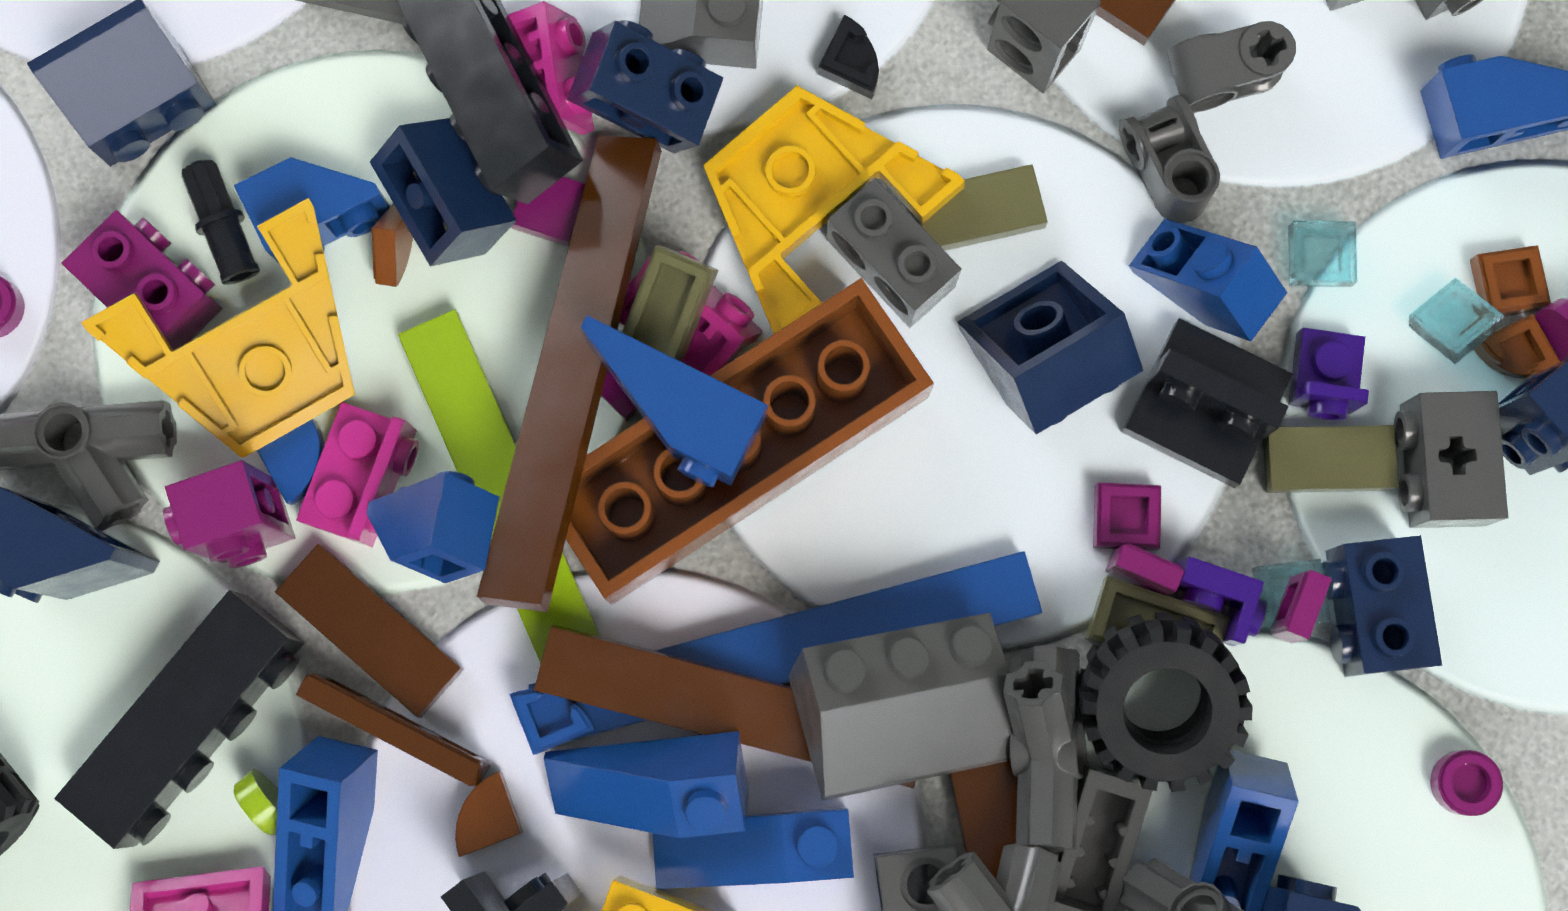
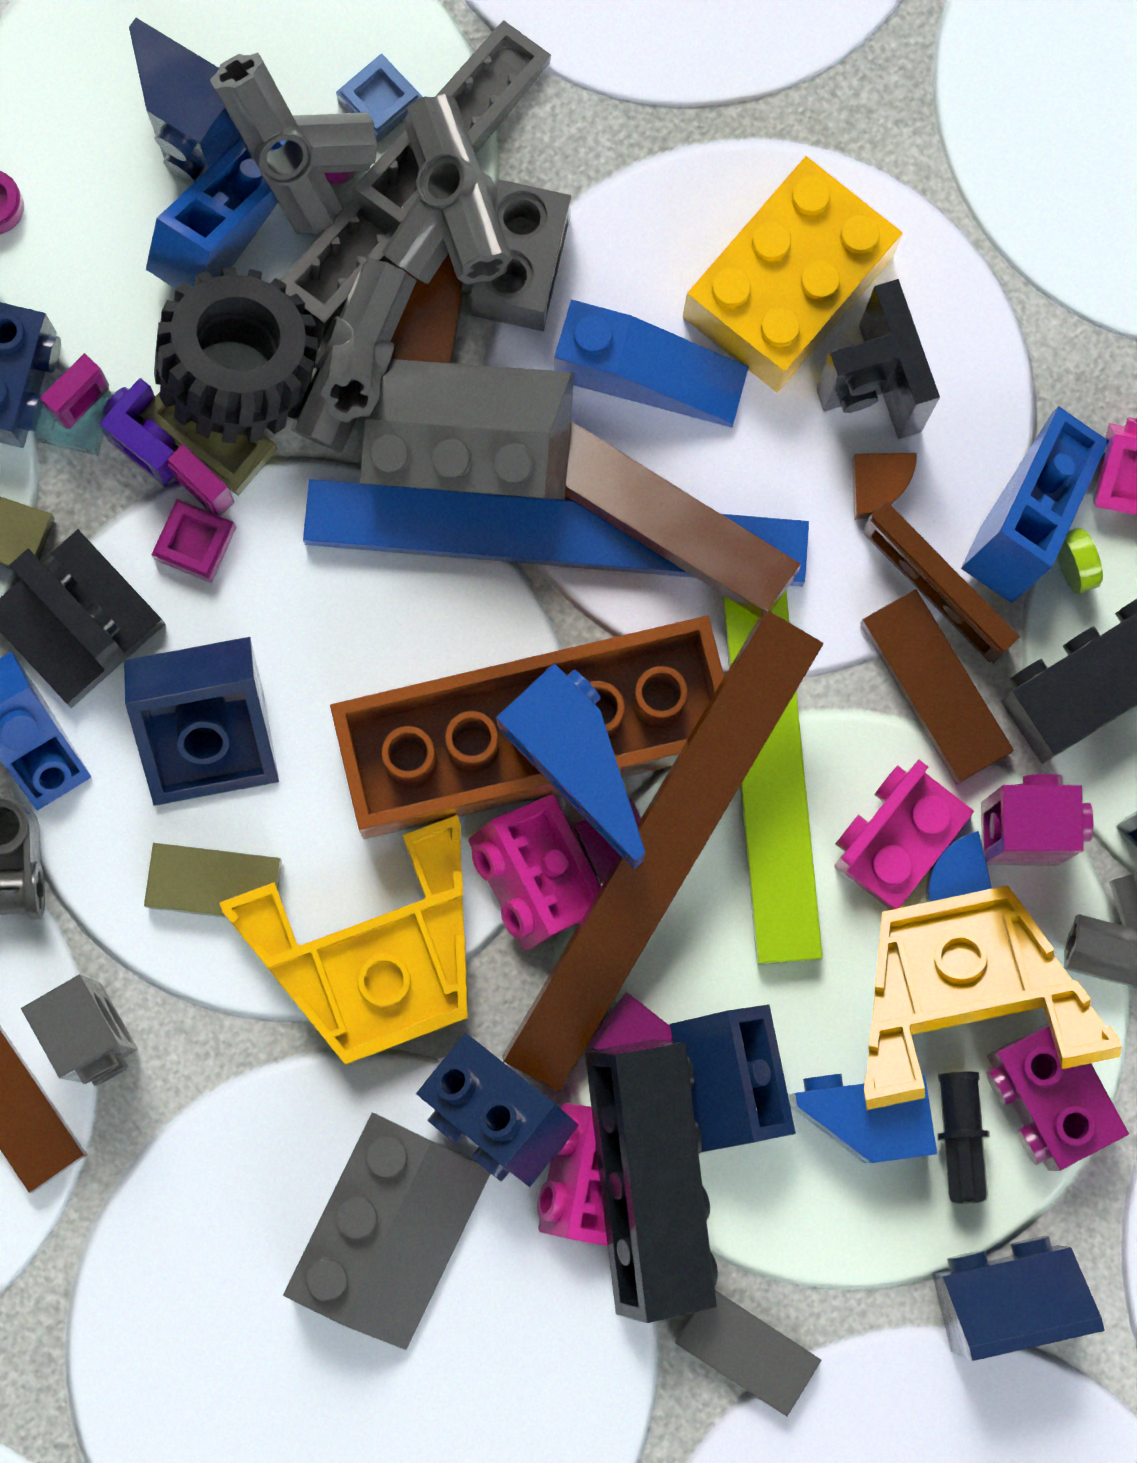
camera: 165 degrees left, 0 degrees up
blue slope [366,471,499,583] -> none
dark orange tile [372,204,413,287] -> none
blue tile [509,689,596,755] -> none
blue slope [543,731,748,838] -> none
olive tile [622,245,719,363] -> none
black tile [818,14,879,99] -> none
dark grey brick [826,178,962,328] -> none

